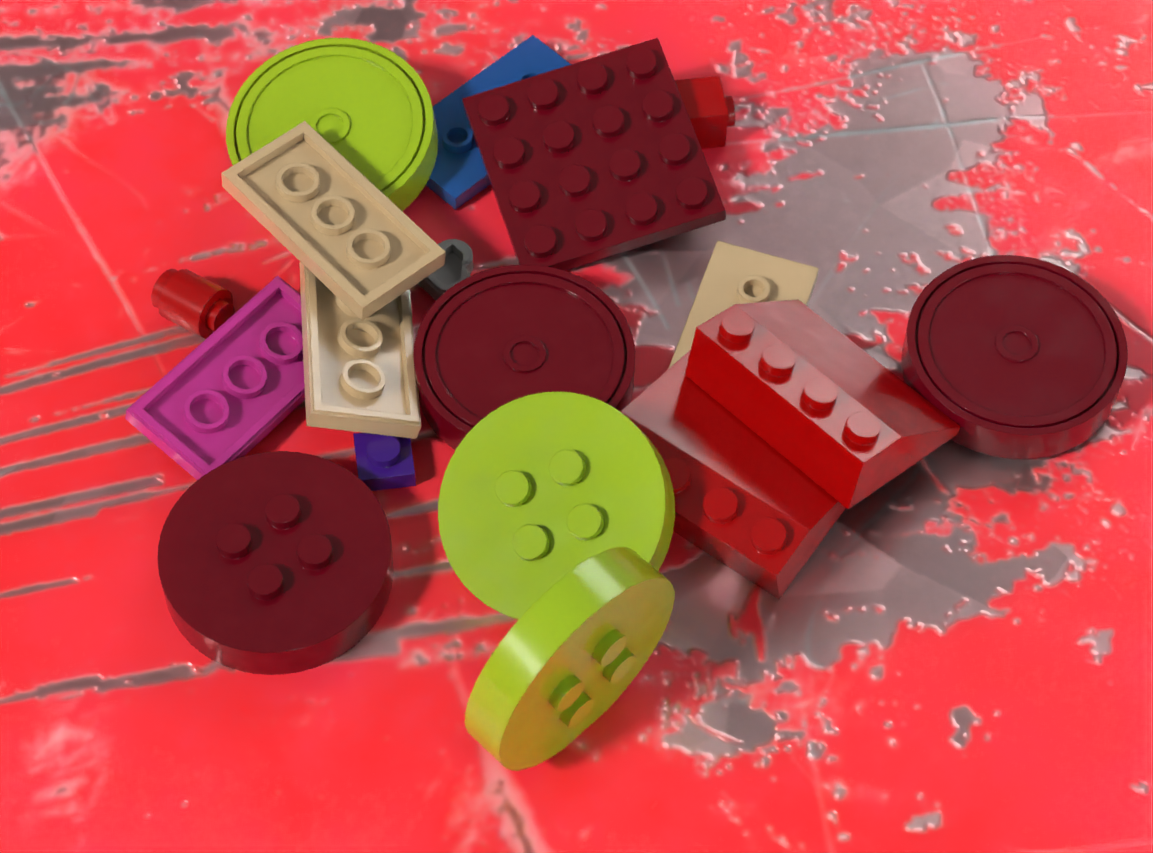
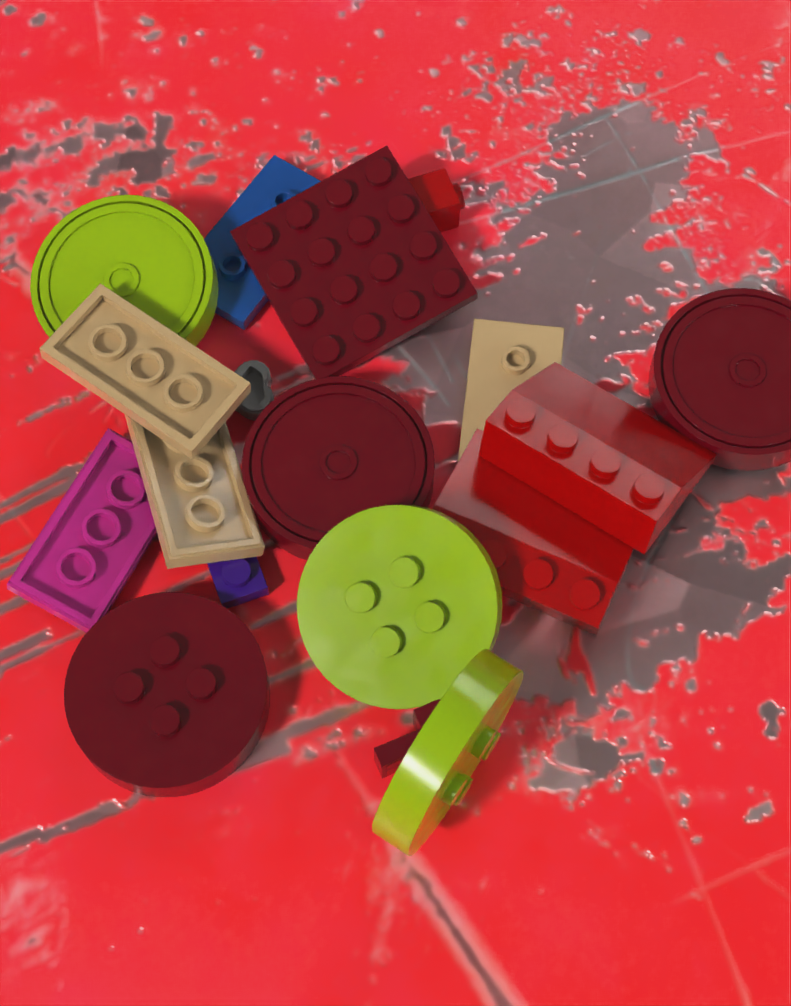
camera: 10 degrees left, 10 degrees up
red brick [151,269,235,339] -> none

